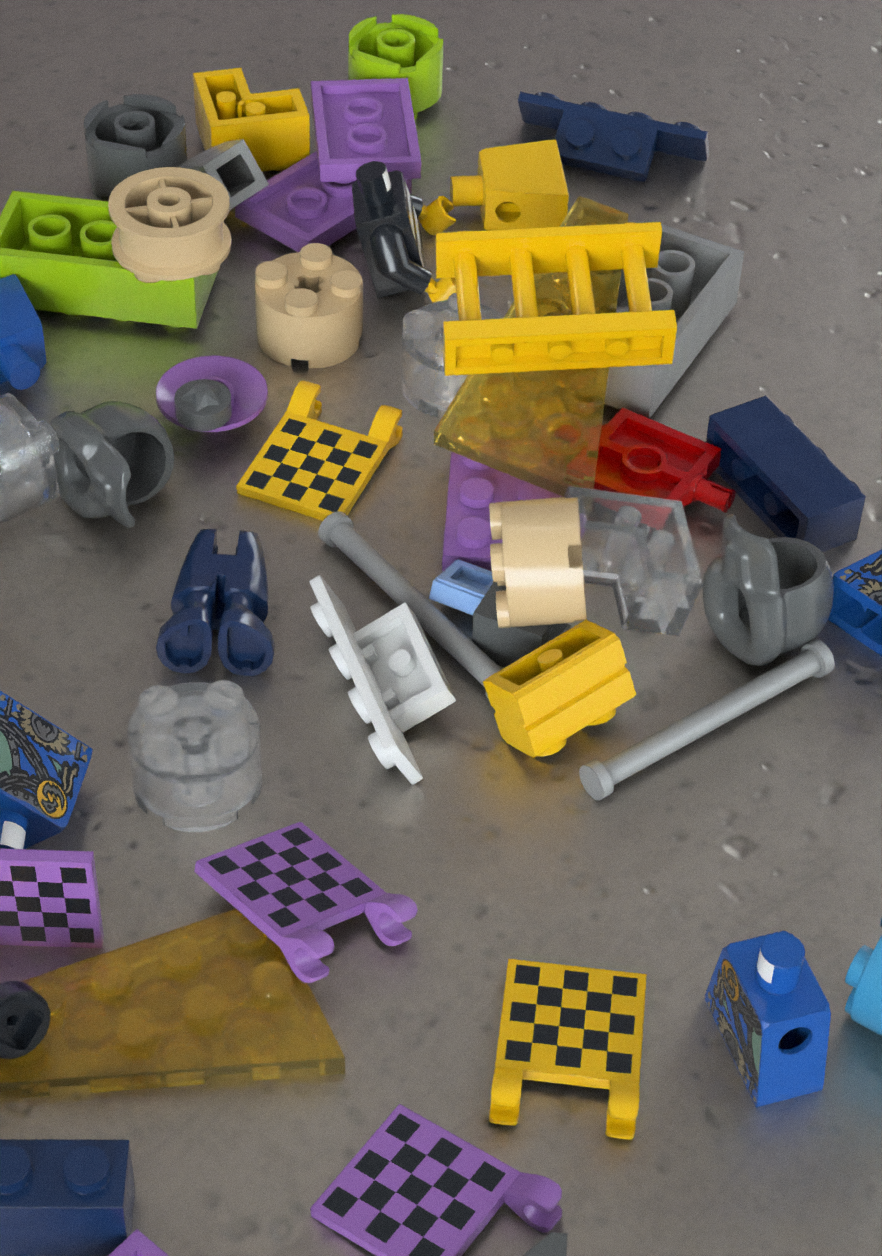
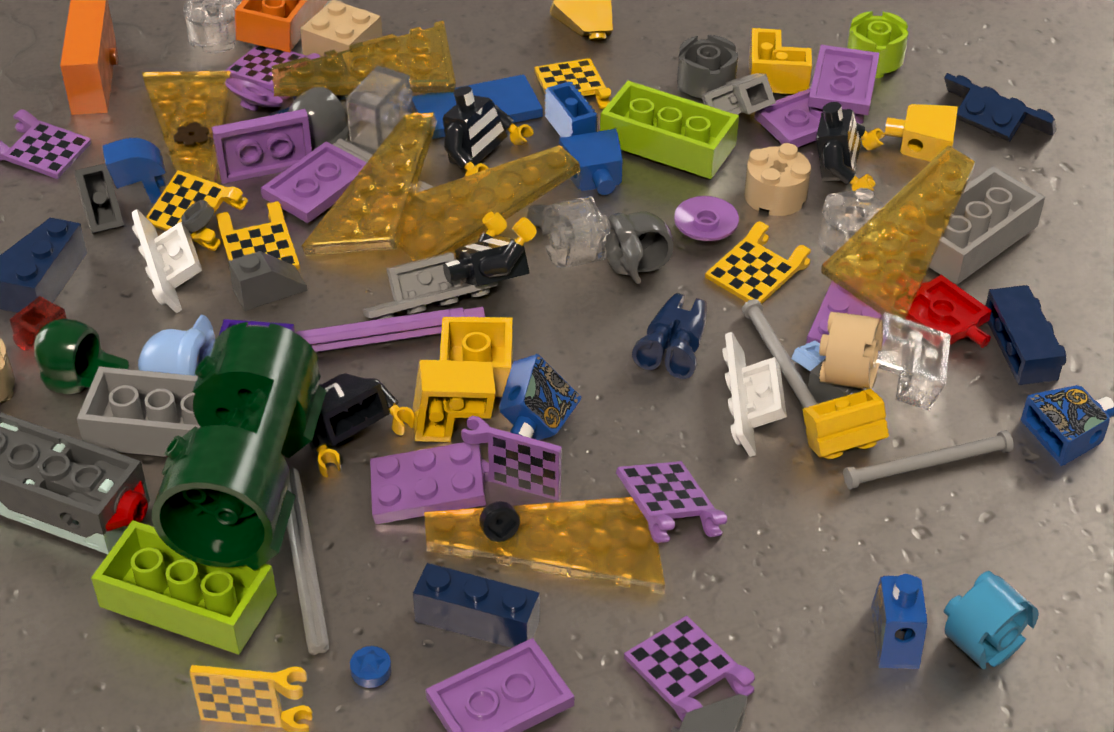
camera: 20 degrees right, 0 degrees up
tan wheel [108,167,231,283] -> none
clear brick [127,680,262,832] -> none
dark grey tile [174,379,232,431] -> none
yellow fence [436,222,677,376] -> none
yellow flag [489,958,647,1139] -> none
dark grey piece [703,514,834,666] -> none

